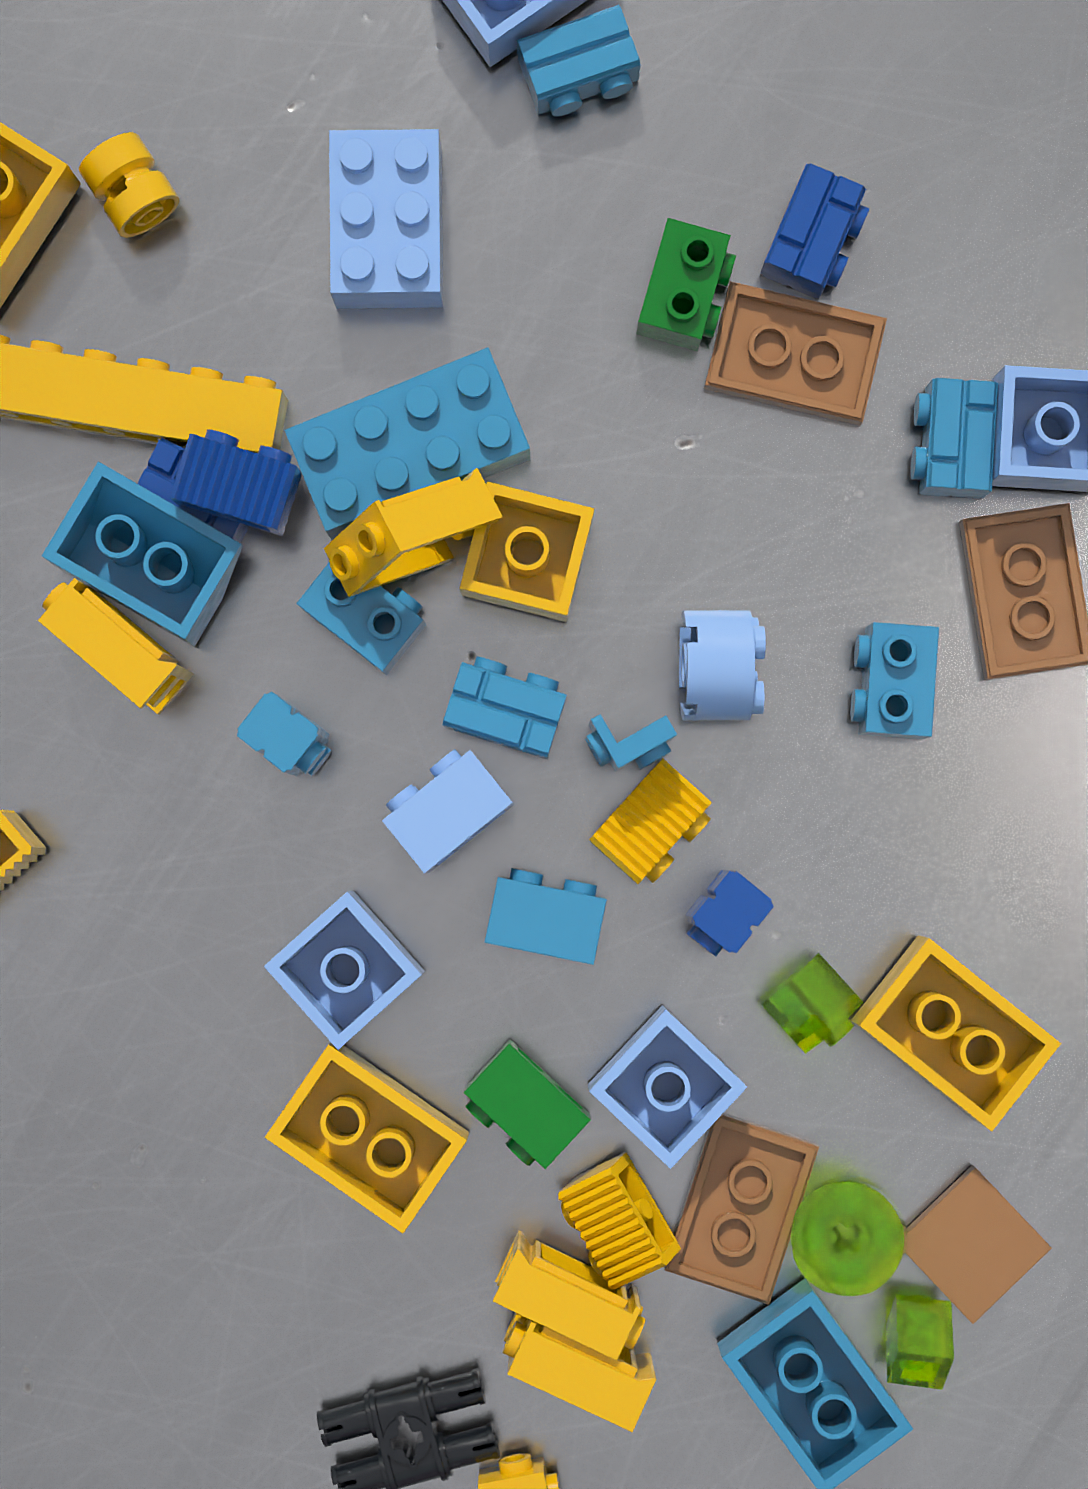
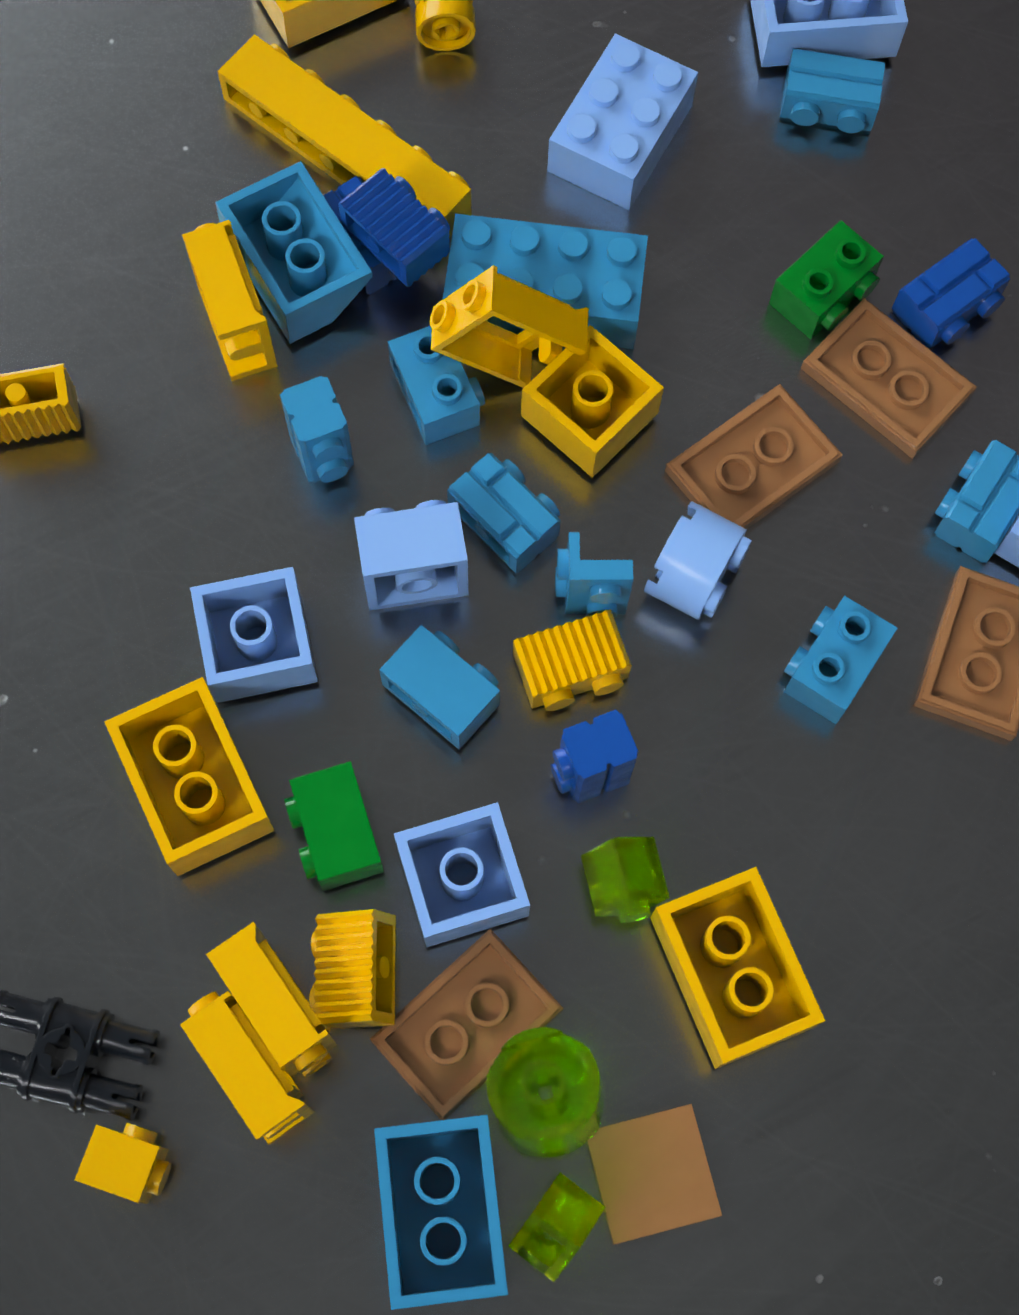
camera: 25 degrees right, 15 degrees down
none -> medium nougat tile [665,384,843,529]

